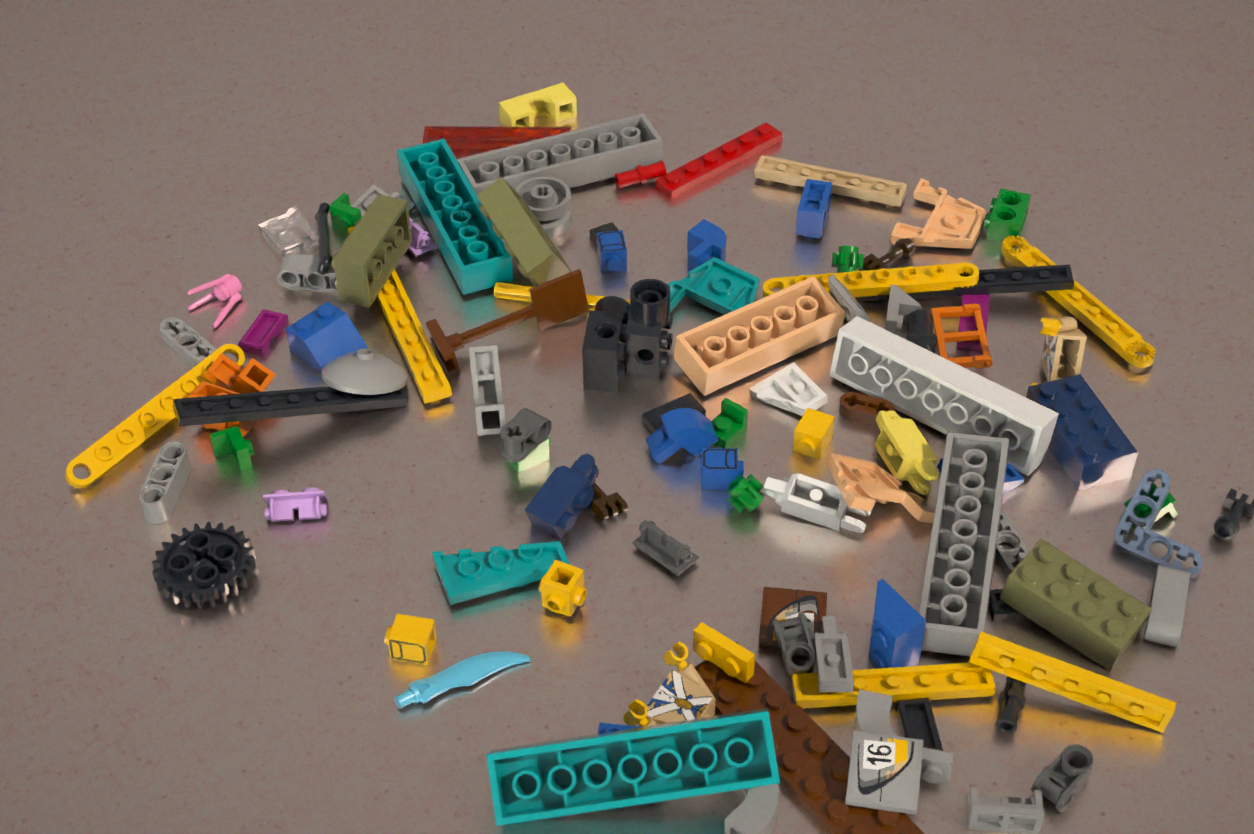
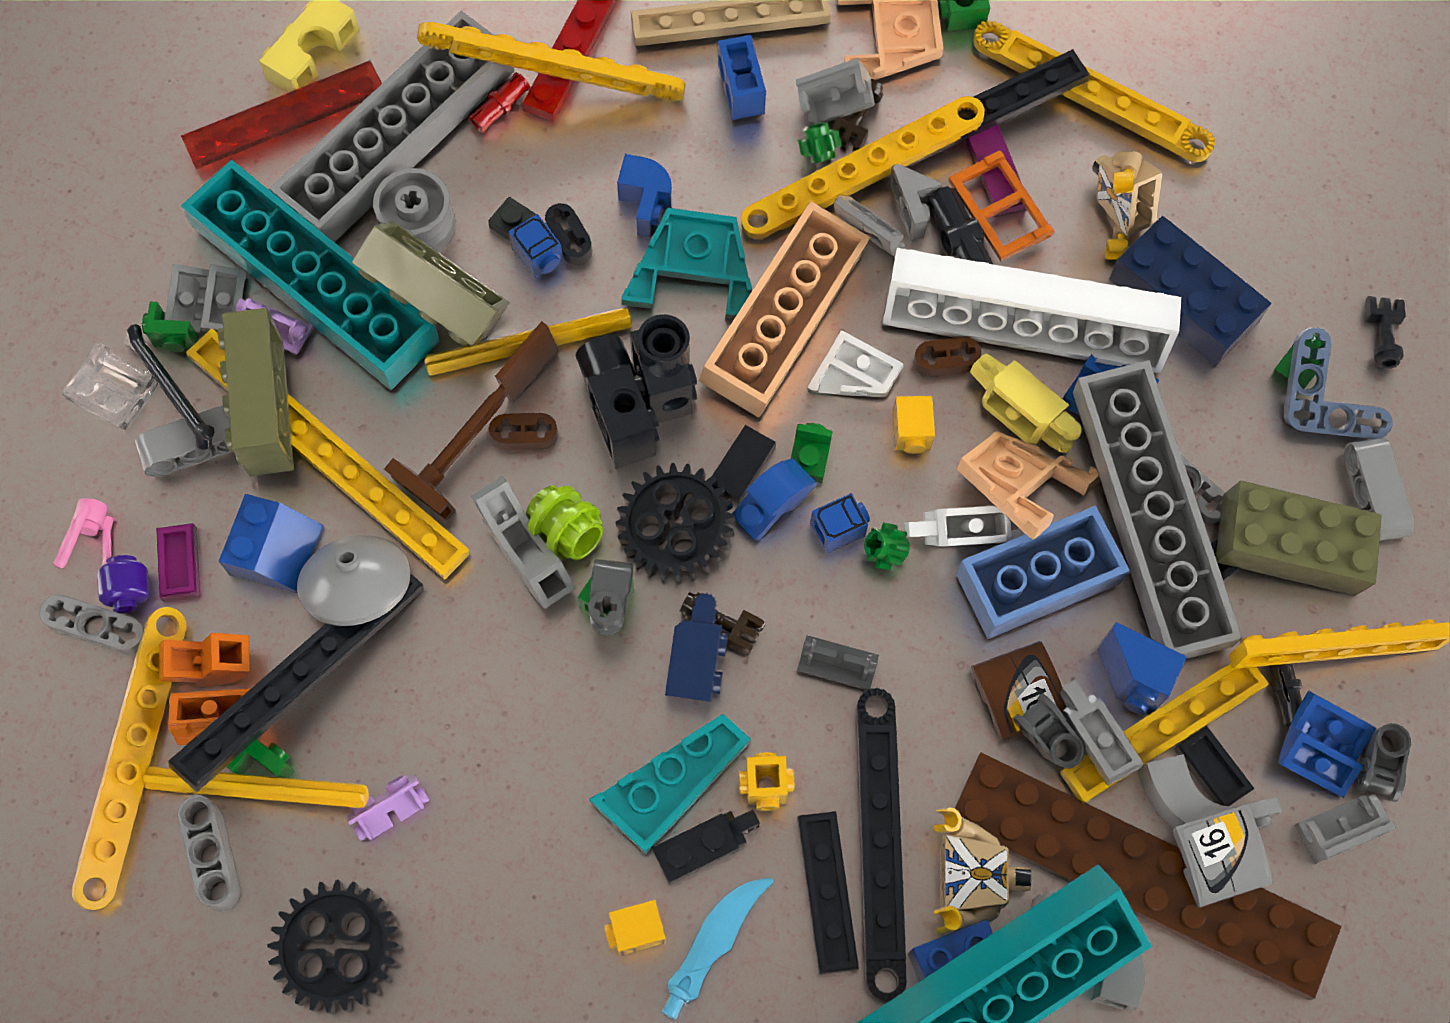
camera: 30 degrees left, 25 degrees up
yellow plate [693,622,755,683] -> none
none -> dark purple head [97,555,149,613]
none -> yellow axle [143,766,369,808]
none -> yellow plate [417,22,686,101]
none -> reddish brown beam [489,413,558,450]
none -> lime piece [526,485,603,560]
none -> black beam [545,203,593,266]
none -> black gear [616,463,736,581]
none -> black hinge [652,810,761,885]
none -> light grey hinge [796,58,875,125]
none -> black tile [797,811,859,975]
none -> black plate [856,687,907,1002]
none -> medium blue brick [956,505,1130,639]
none -> blue slope [1278,690,1377,798]

